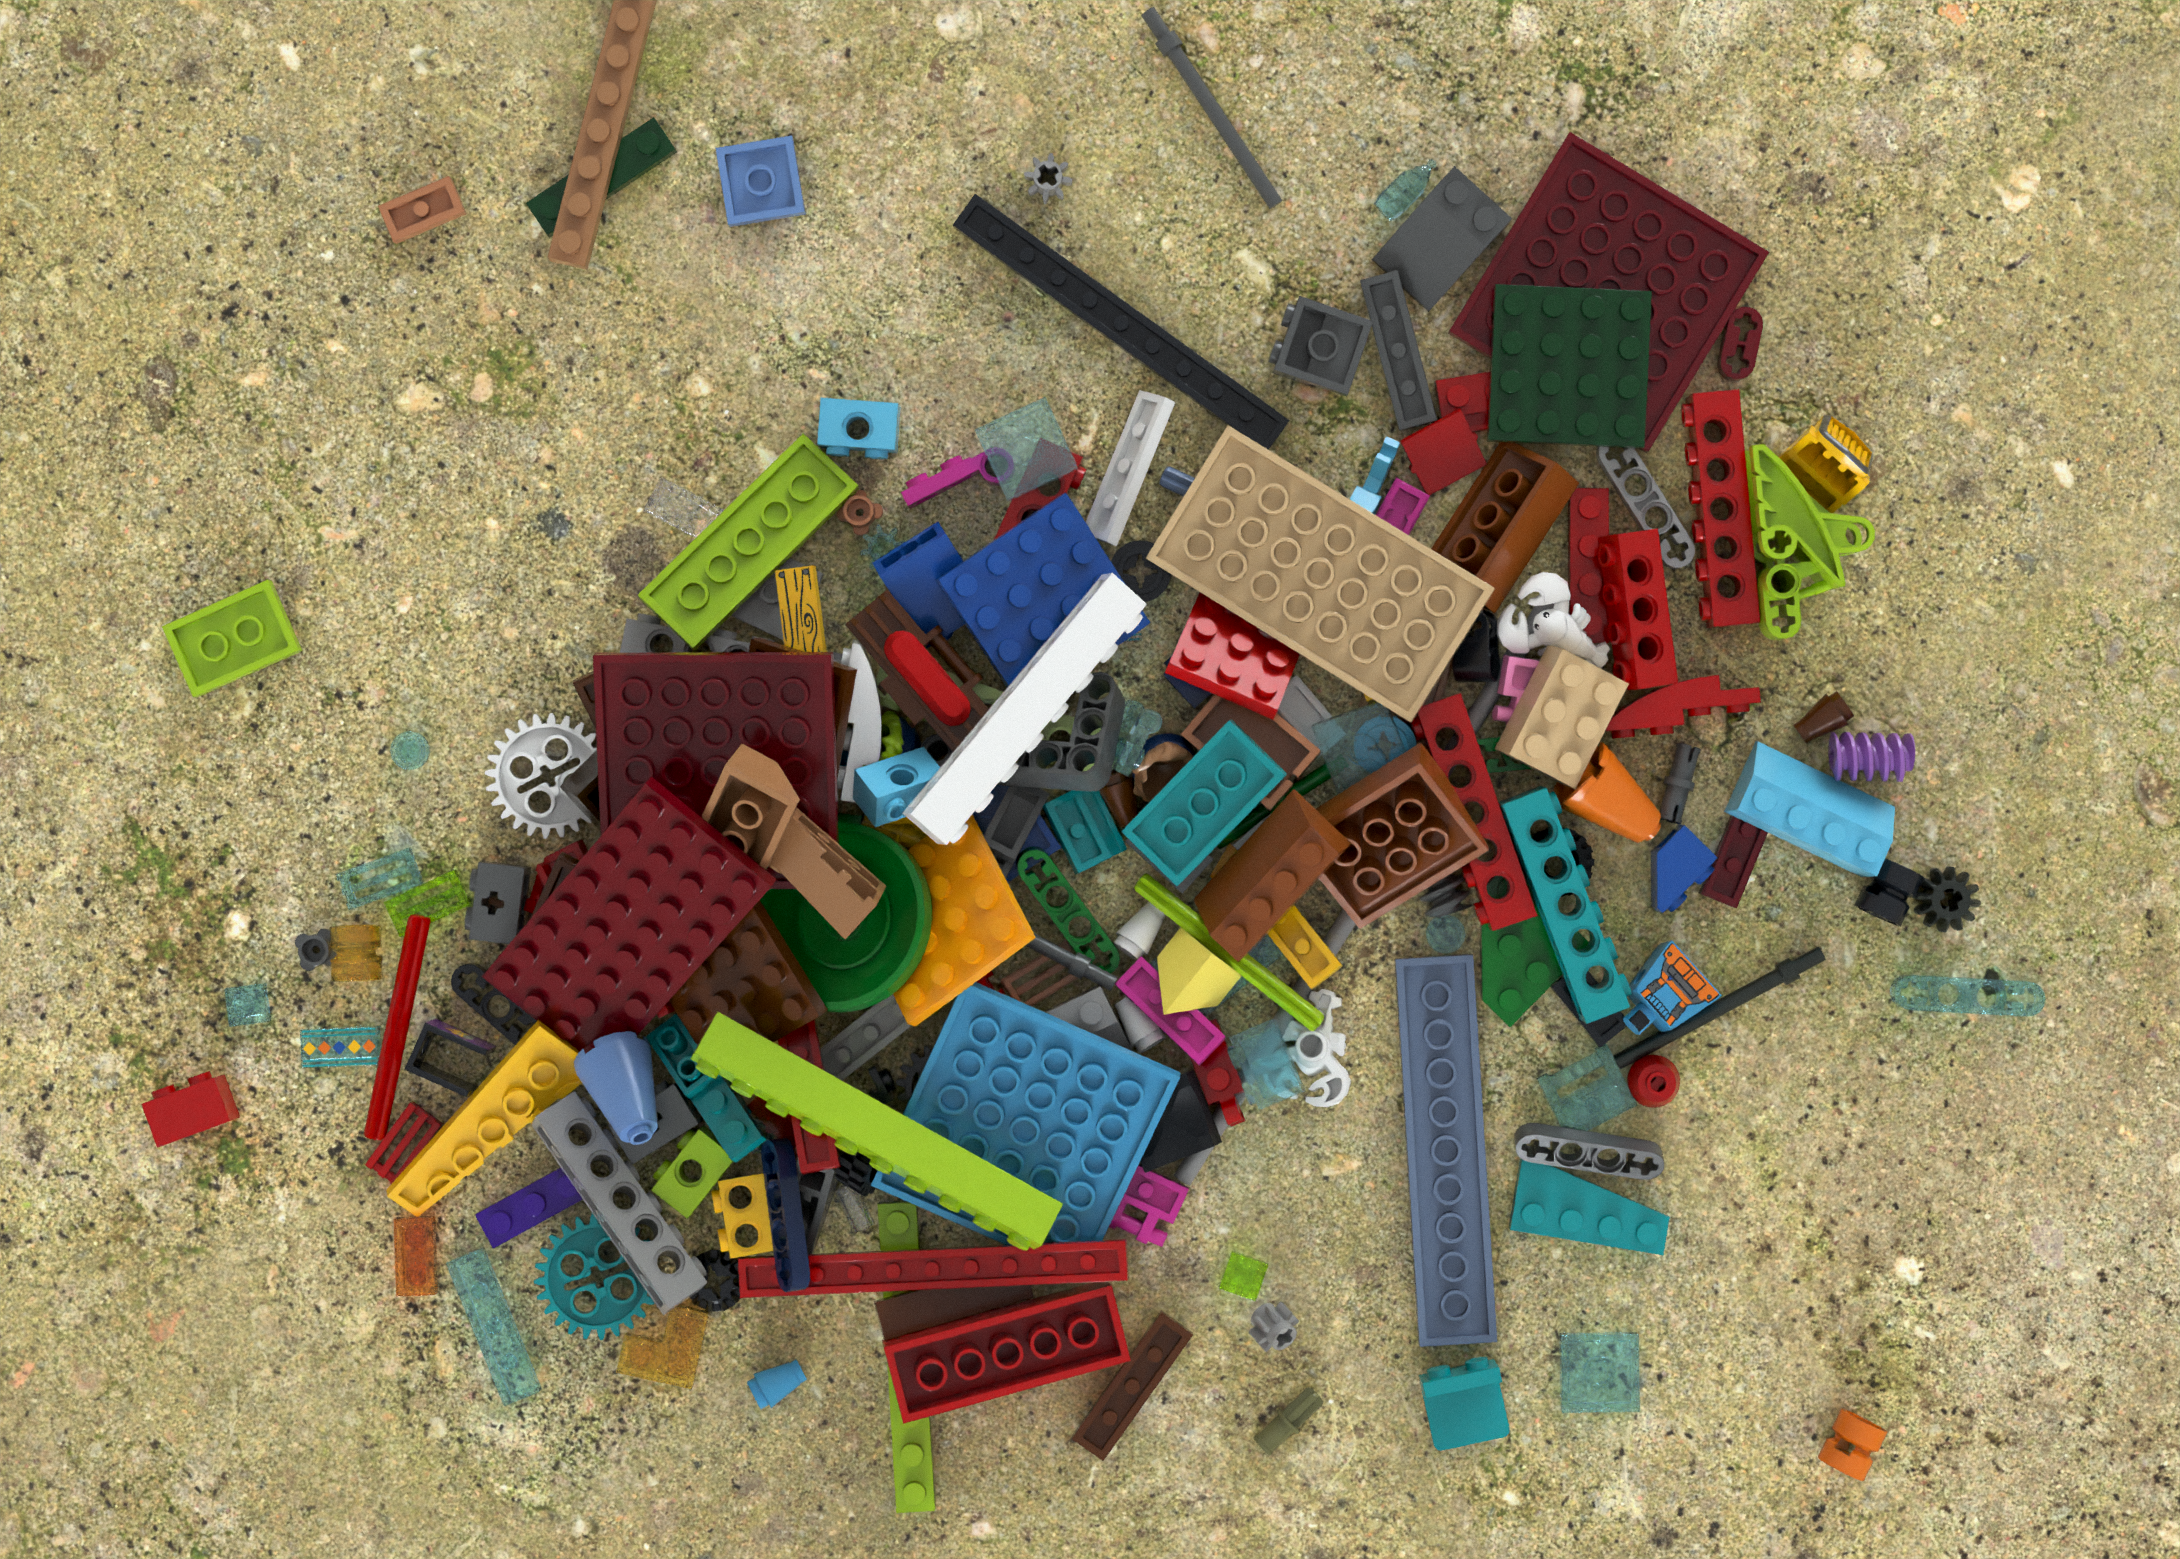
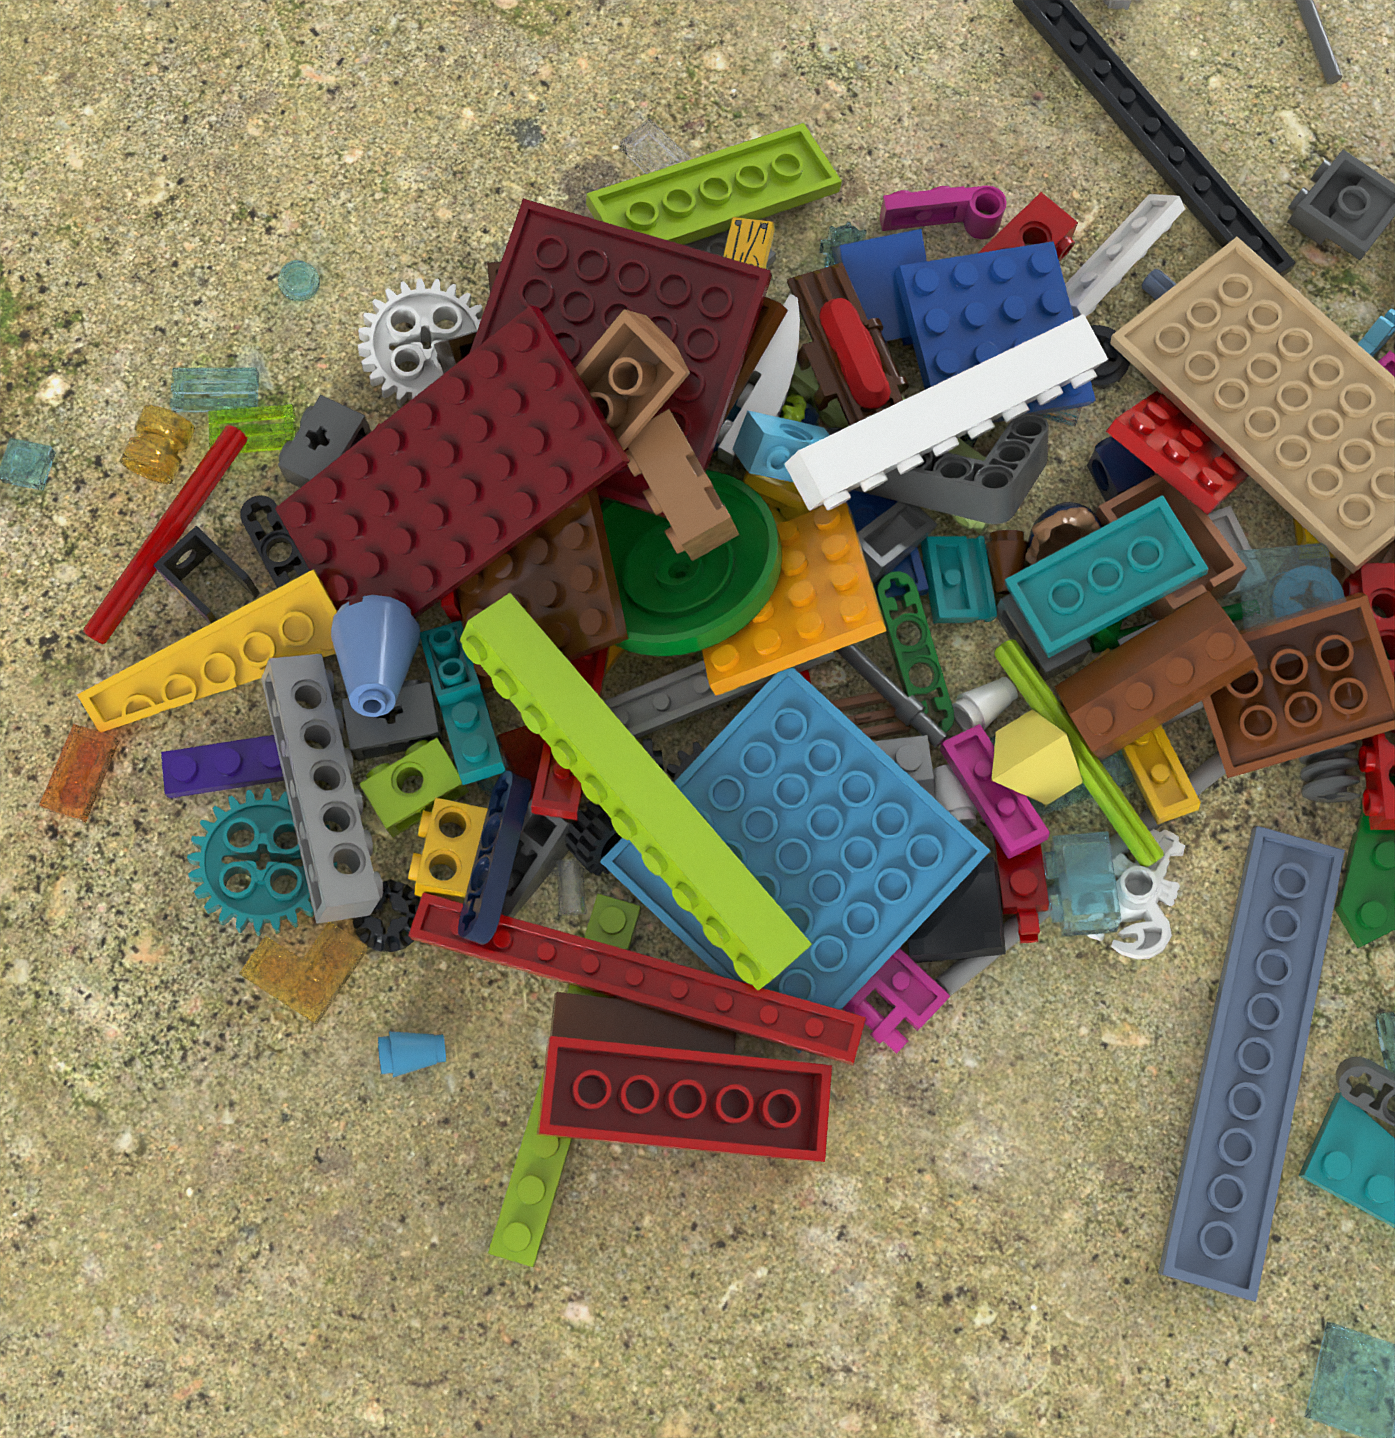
camera: 20 degrees right, 15 degrees down
lime plate [162,580,303,698] -> none
dark grey plate [295,929,338,971] -> none
clear light blue tile [300,1026,381,1068] -> none
red tile [365,1101,444,1184] -> none
clear light blue tile [446,1247,542,1406] -> none
medium azure brick [817,398,901,459] -> none
nougat plate [837,490,883,536] -> none
clear light blue tile [974,397,1078,501] -> none
reddish brown plate [1072,1310,1193,1461] -> none
clear light blue plate [1112,700,1163,777] -> none
clear neon green tile [1219,1250,1268,1301] -> none
light grey gear [1249,1302,1299,1352] -> none
olive axle [1253,1387,1323,1456] -> none
teal bracket [1418,1357,1510,1451] -> none
clear light blue plate [1426,915,1465,954] -> none

